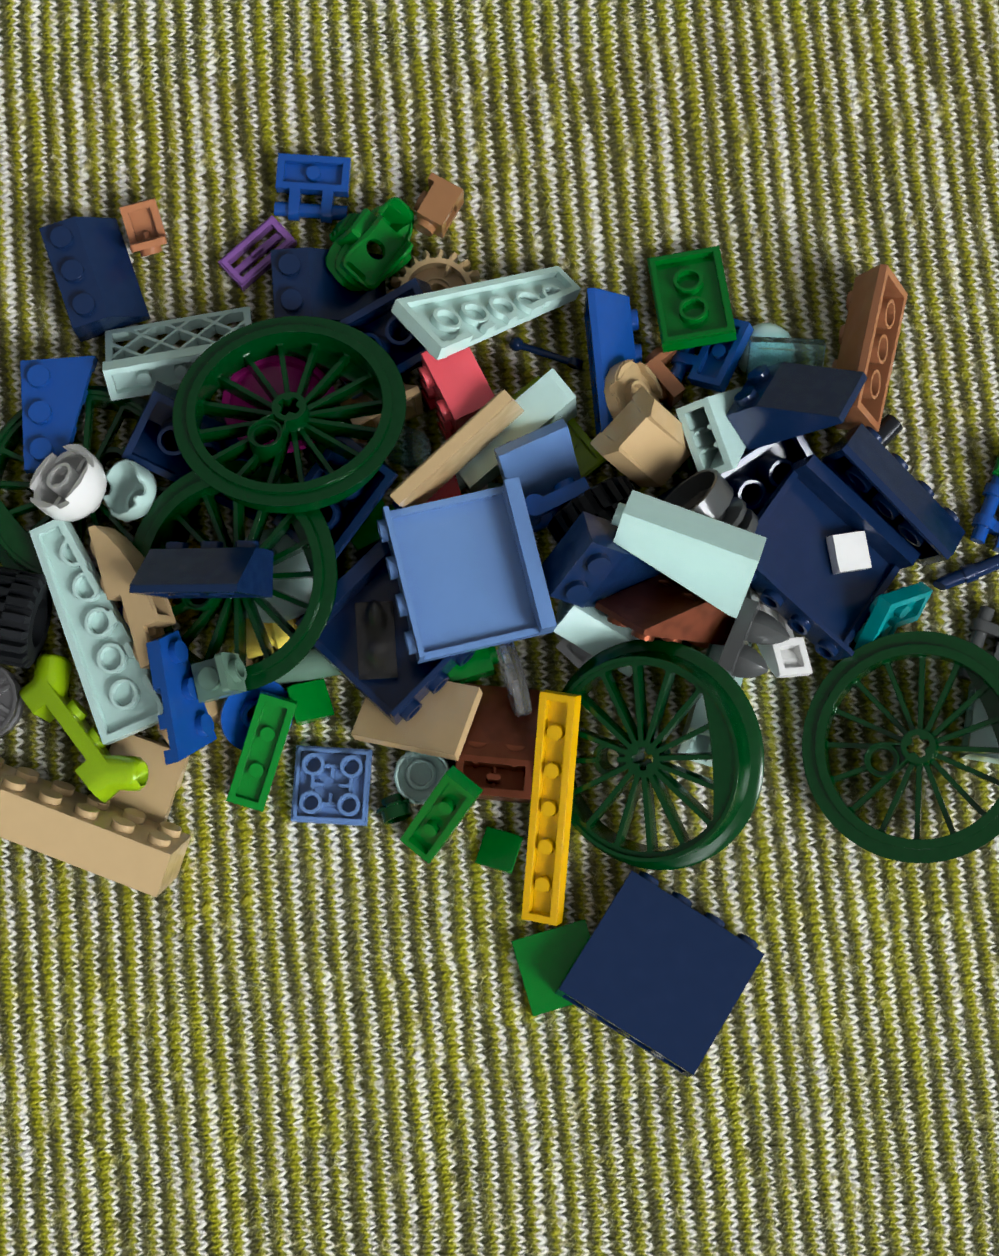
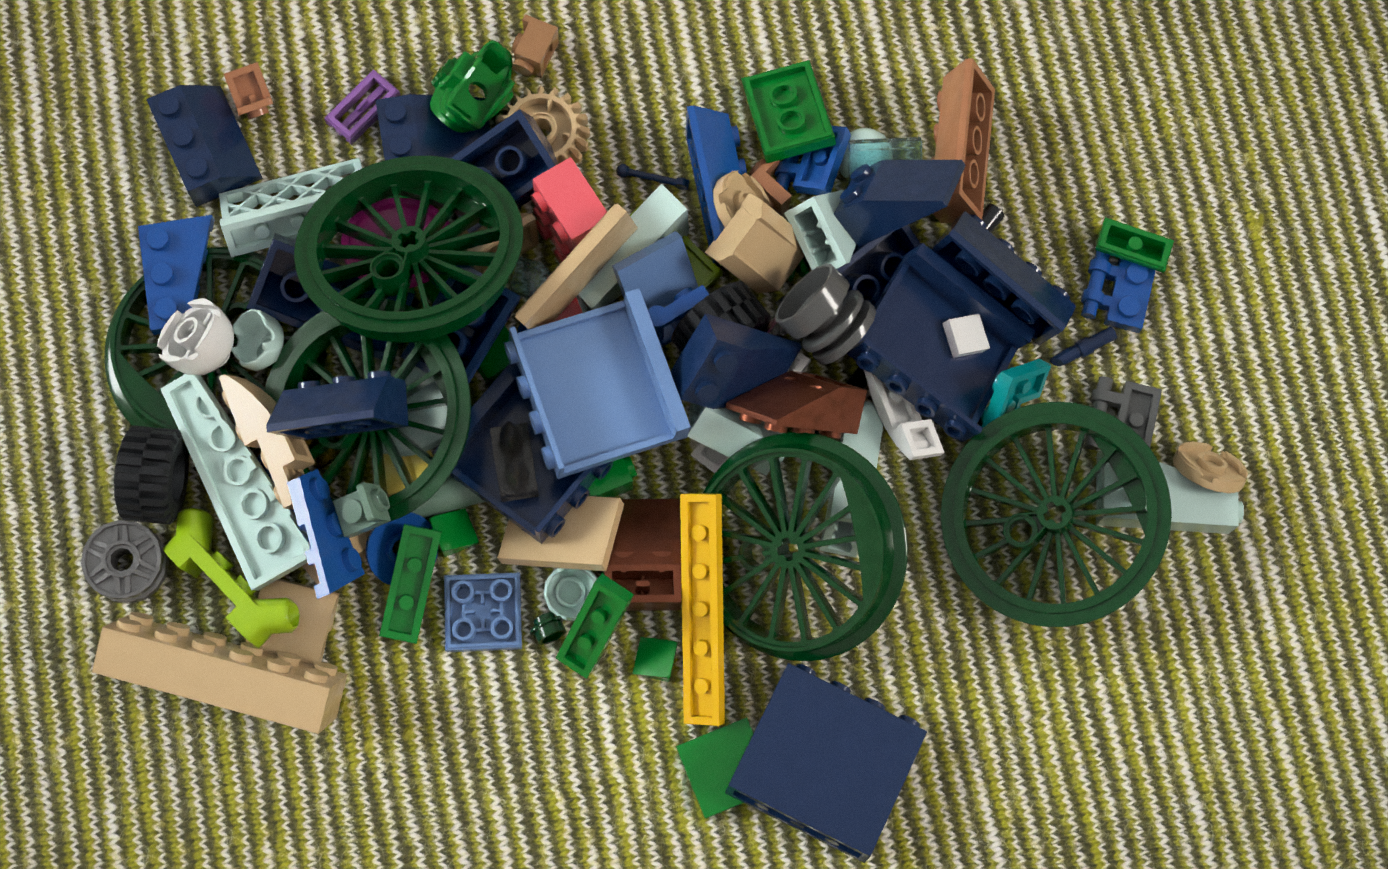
camera: 10 degrees left, 5 degrees down
blue plate [274,153,352,223] -> none
light aqua wing [391,266,581,360] -> none
clear tile [496,642,532,717] -> none
light aqua slope [611,490,767,618] -> none
dark grey tile [718,597,790,679] -> none

